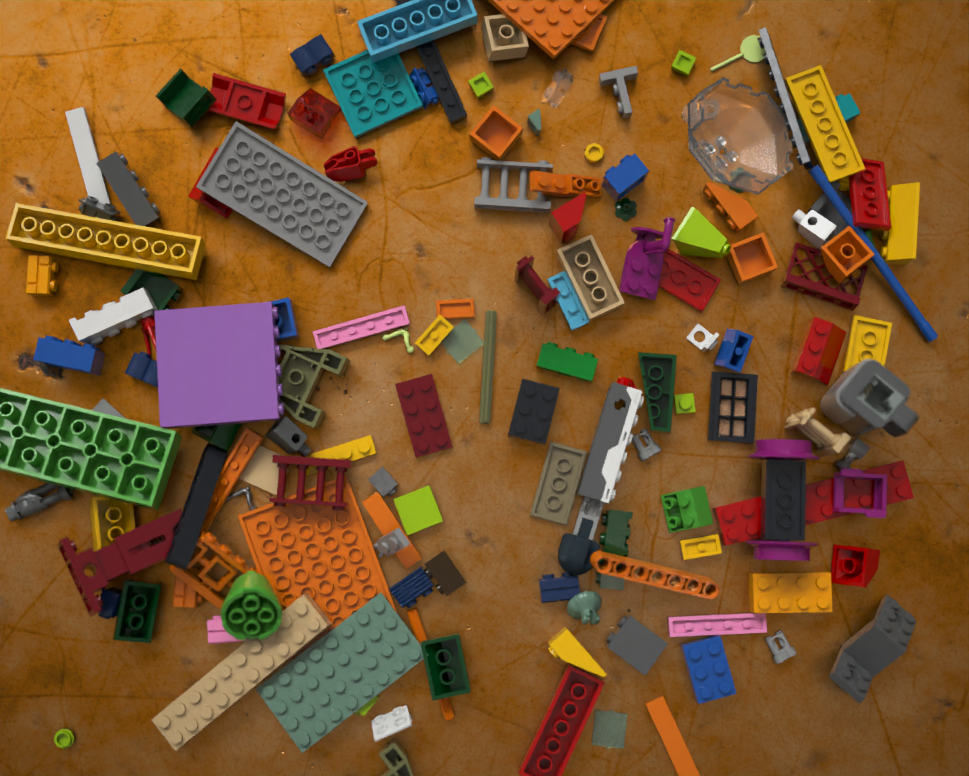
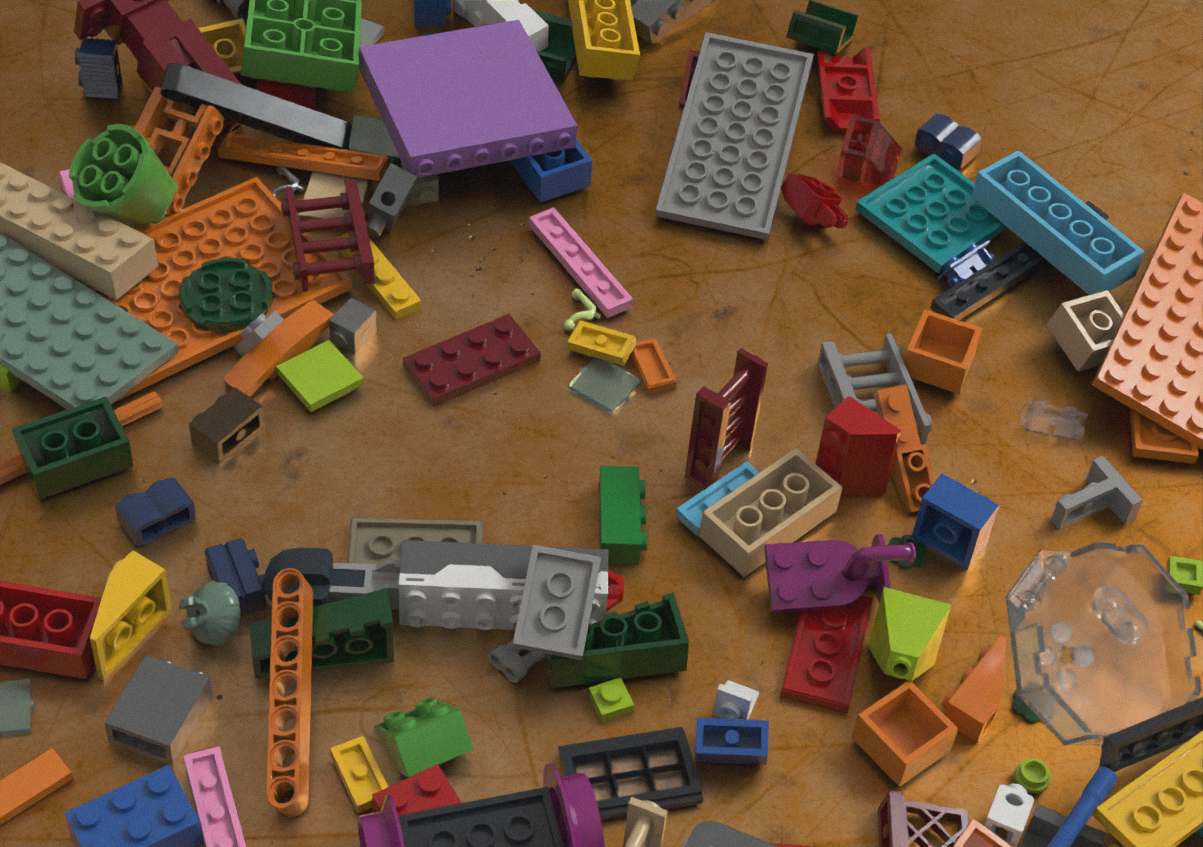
camera: 70 degrees right, 35 degrees down
dark green slope [113,580,161,643] -> none
olive wedge [279,345,350,430] -> none
dark blue brick [389,566,435,609] -> none
lime plate [468,72,494,98] -> none
olive axle [479,310,497,424] -> none
black brick [508,379,560,446] -> none
sand green slope [527,109,541,136] -> none
yellow tile [585,143,604,163] -> none
none -> dark blue brick [115,478,196,547]
none -> dark green tile [179,258,273,332]
none -> light grey plate [513,544,601,660]
none -> lime plate [1015,758,1051,793]

